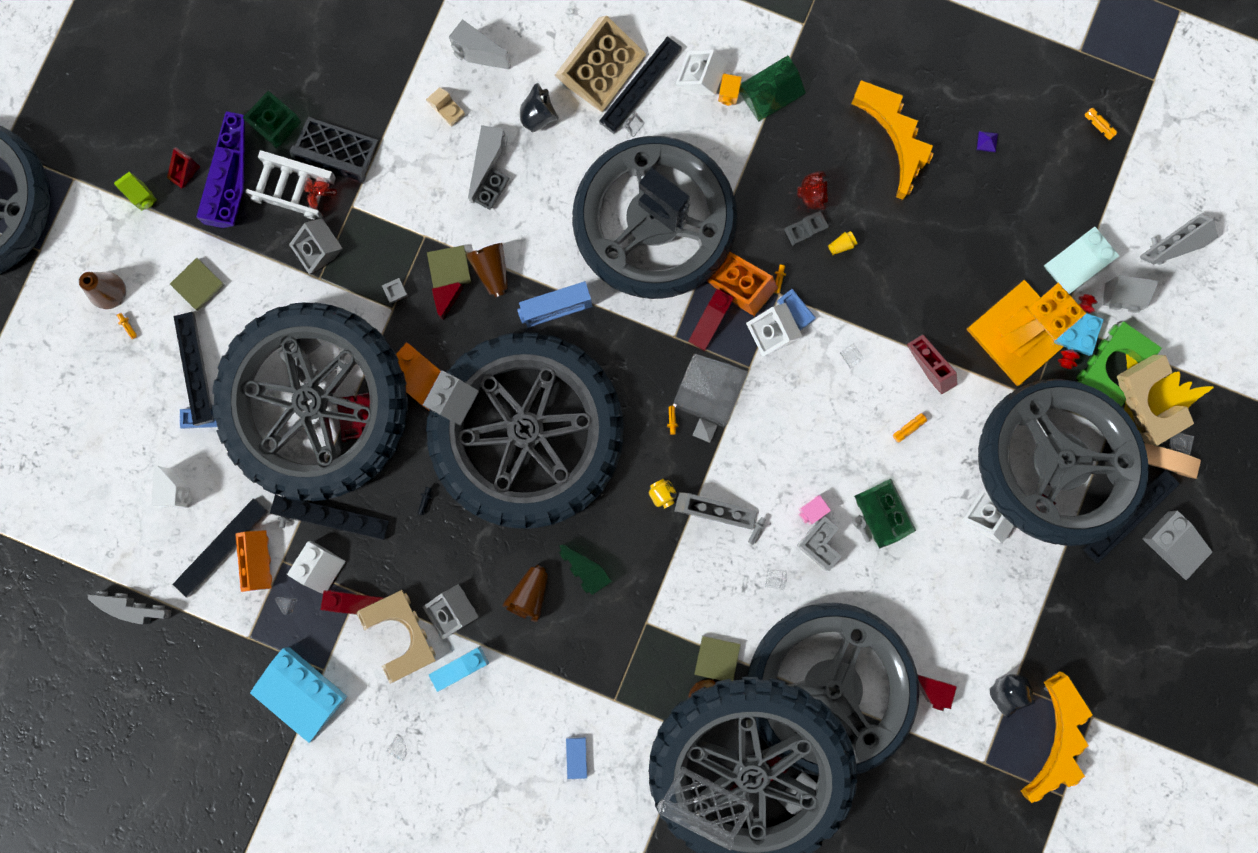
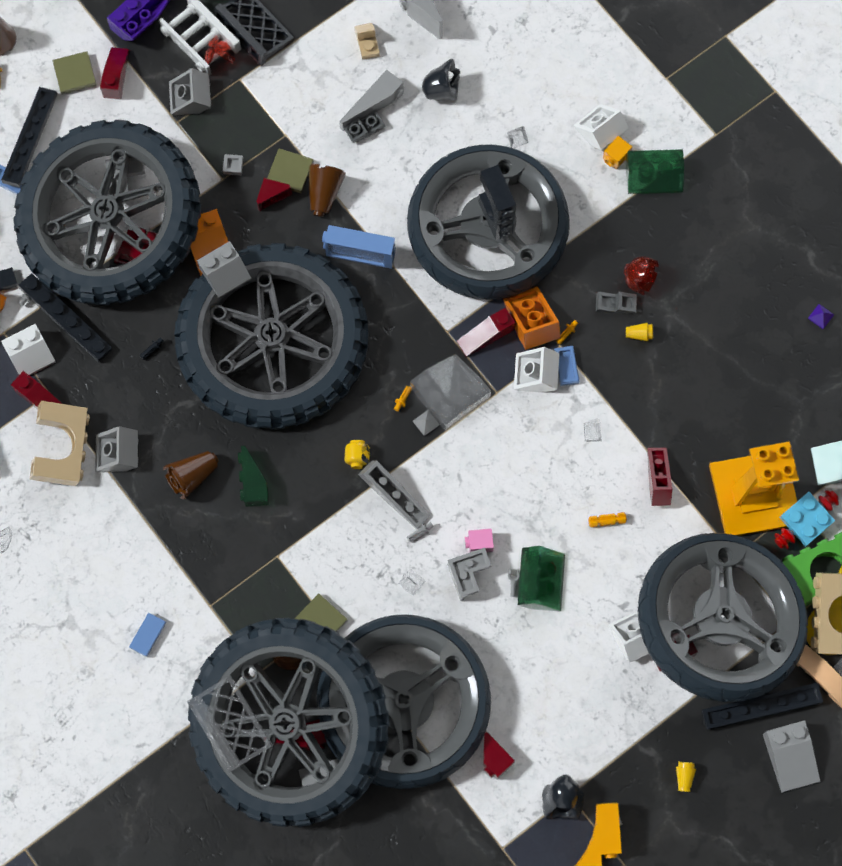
camera: 30 degrees right, 10 degrees down
medium azure slope [429,646,489,692] -> none
tan slope [555,15,646,112] -> none
black tile [599,36,682,134] -> none
light orange arch [851,80,933,200] -> none
none -> dark red slope [100,47,129,100]
none -> yellow cone [676,762,696,792]

